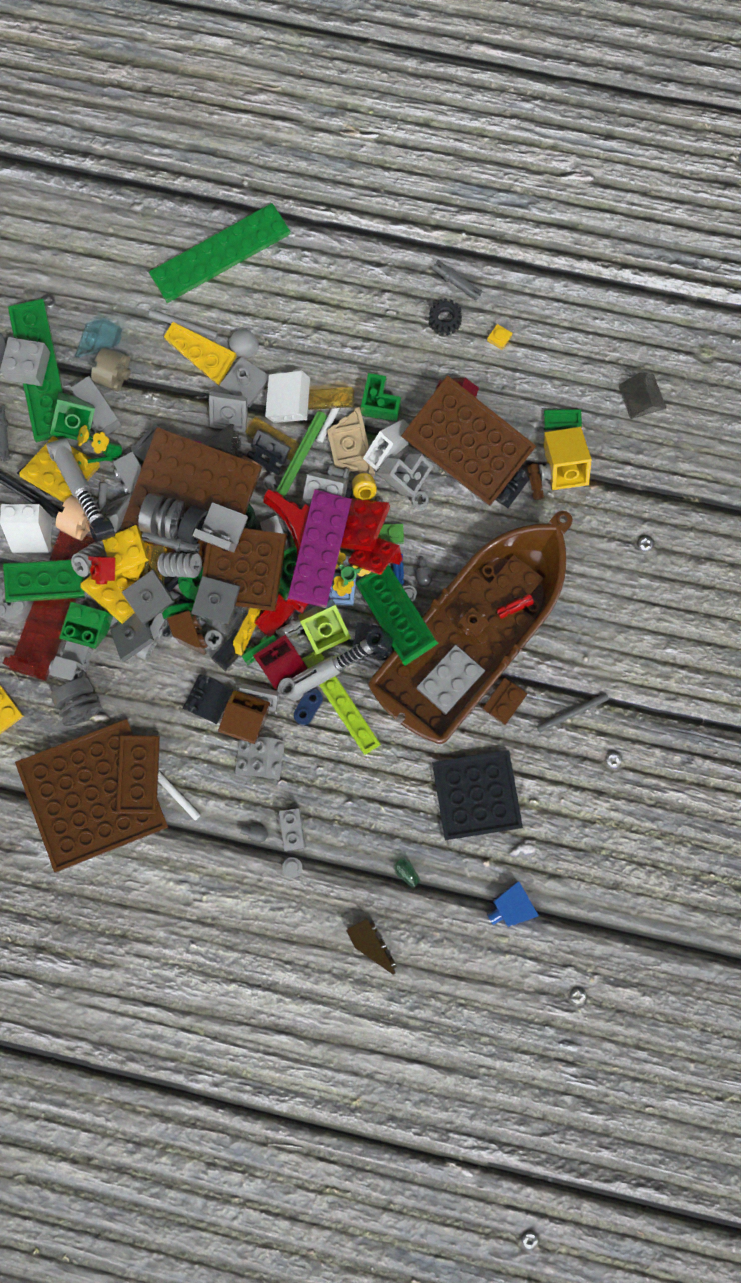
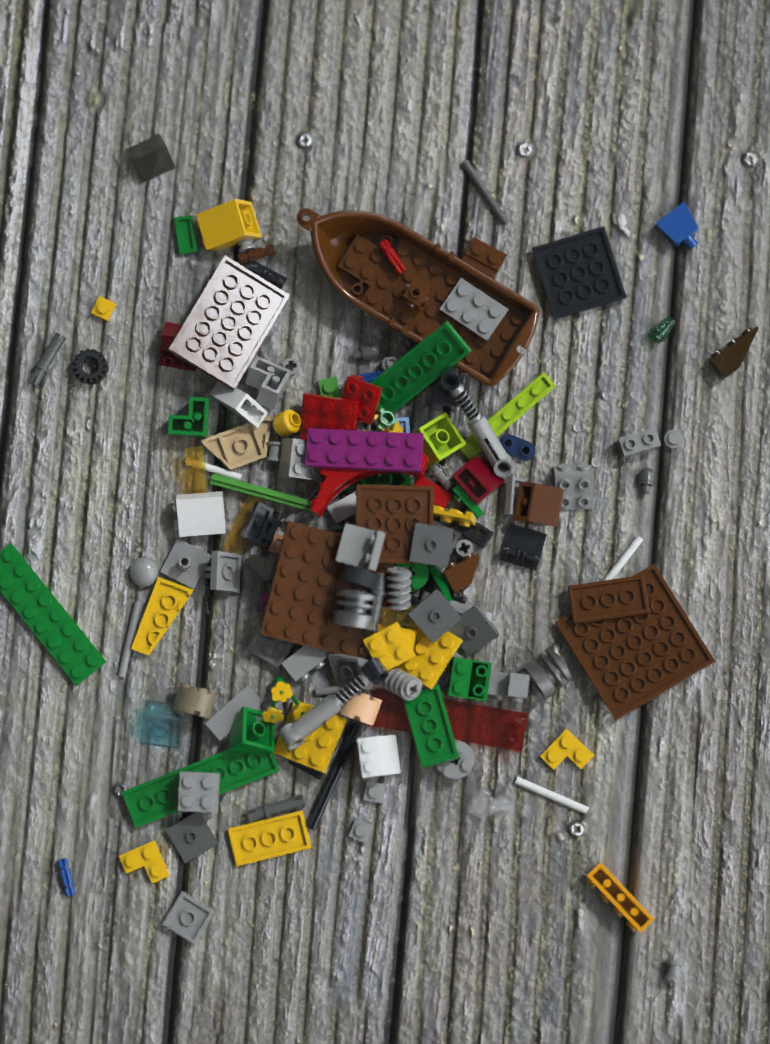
camera: 105 degrees left, 5 degrees up
red brick [88,556,115,584] -> none

